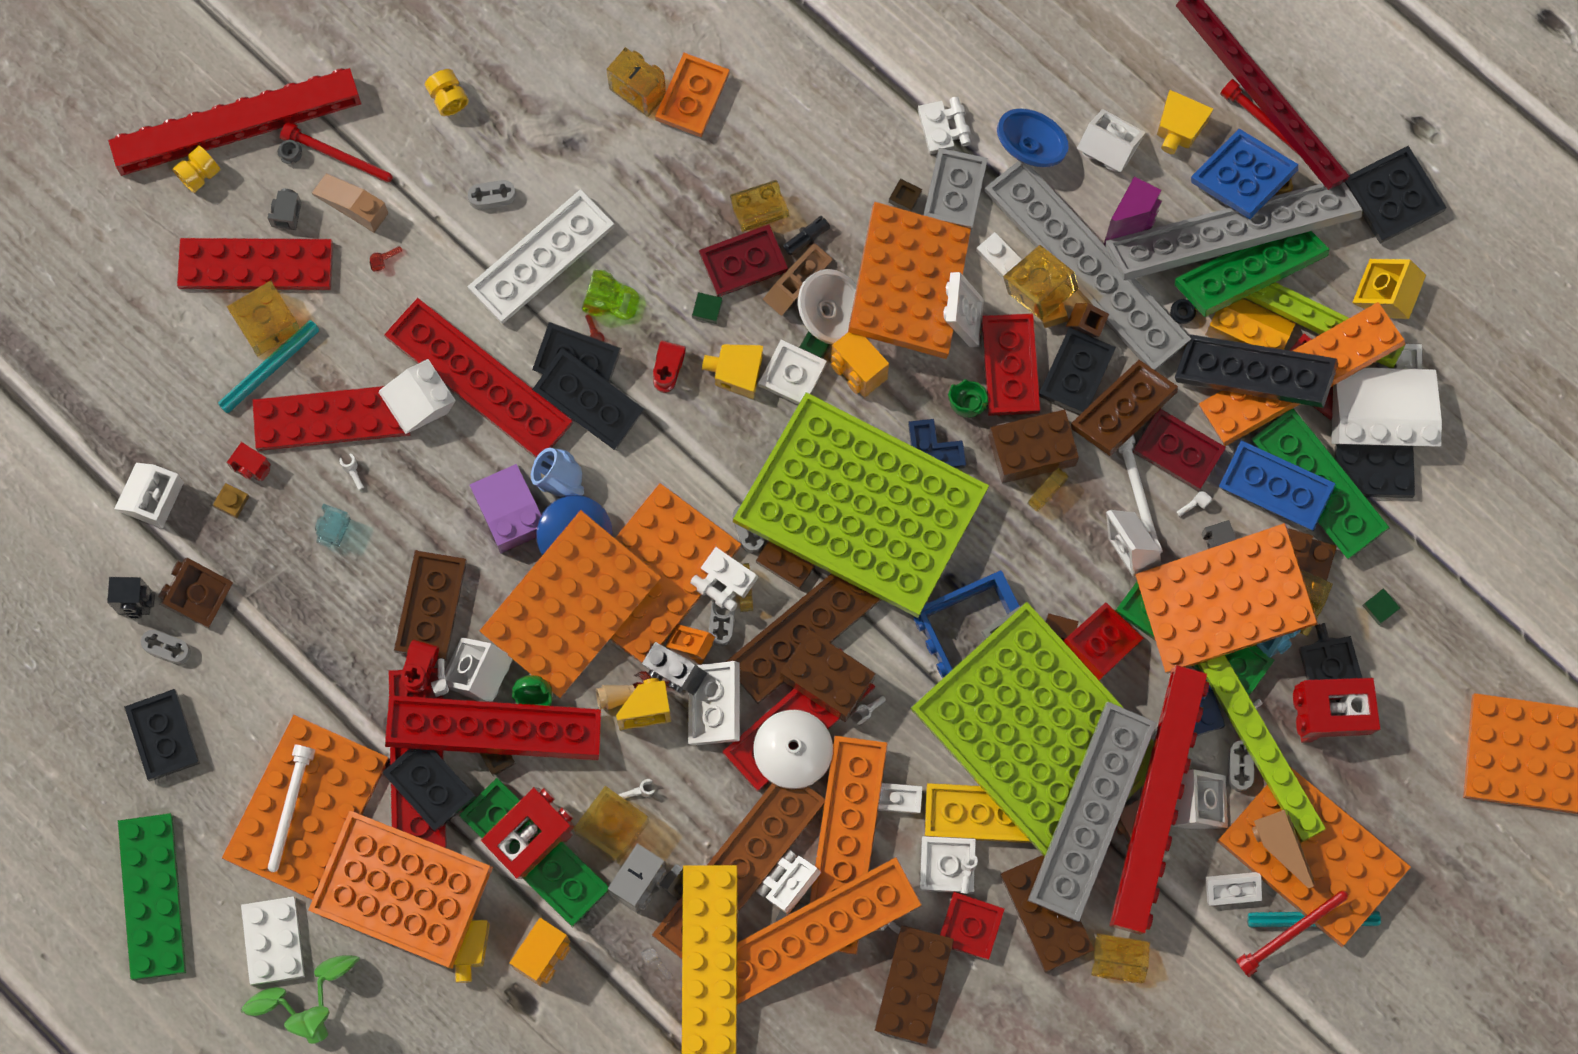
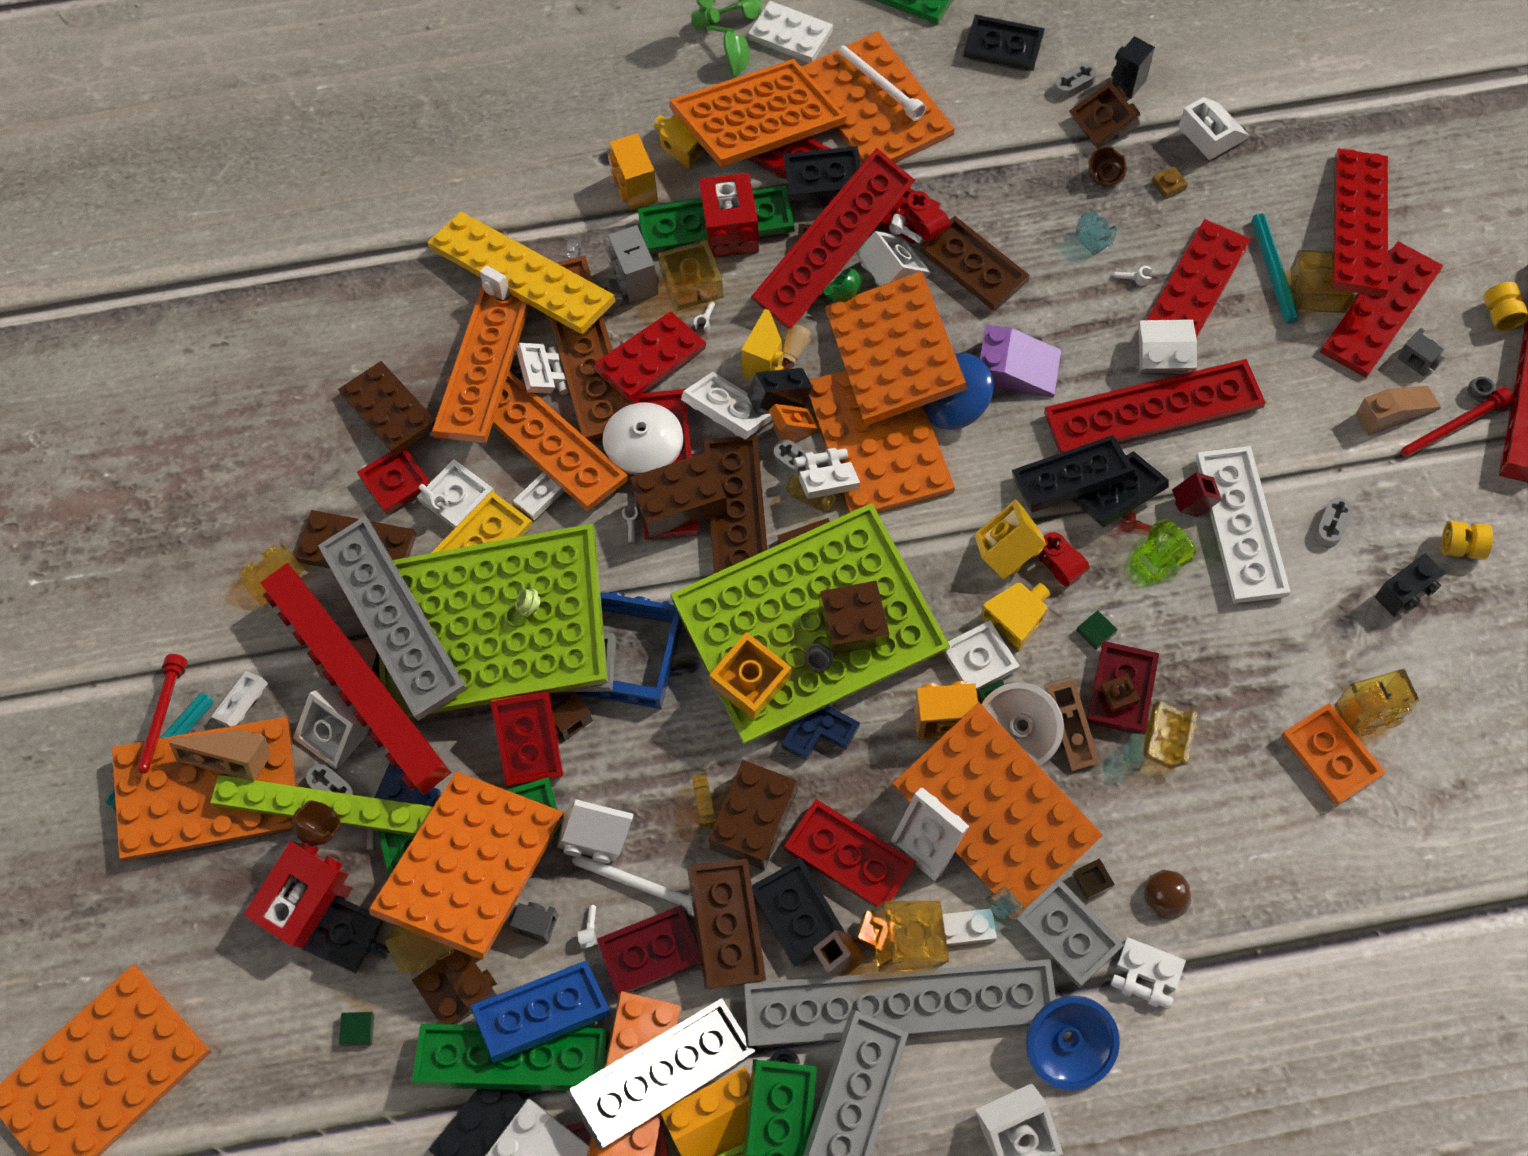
camera: 130 degrees right, 10 degrees down
red brick [226,442,271,481] -> none
clear red hand [370,246,402,272] -> none
light blue helmet [531,448,584,497] -> none
black axle [784,216,830,255] -> none
green hair [948,379,988,418] -> none
magenta slope [1104,177,1162,247] -> none
none -> reddish brown hair [291,800,341,846]
none -> white plate [480,266,510,300]
none -> yellowish green plate [515,588,540,617]
none -> red plate [594,311,706,402]
none -> light orange brick [709,632,792,720]
none -> dark grey plate [804,643,834,672]
none -> reddish brown brick [819,580,890,655]
none -> yellow slope [974,499,1047,580]
none -> clear light blue plate [985,887,1026,922]
none -> reddish brown hair [1088,146,1127,188]
none -> reddish brown tile [1100,674,1140,713]
none -> clear light blue plate [1122,734,1144,772]
none -> reddish brown hair [1144,869,1191,919]
none -> dark red brick [1172,472,1222,517]
none -> red plate [1331,148,1388,298]
none -> black brick [1375,553,1446,618]

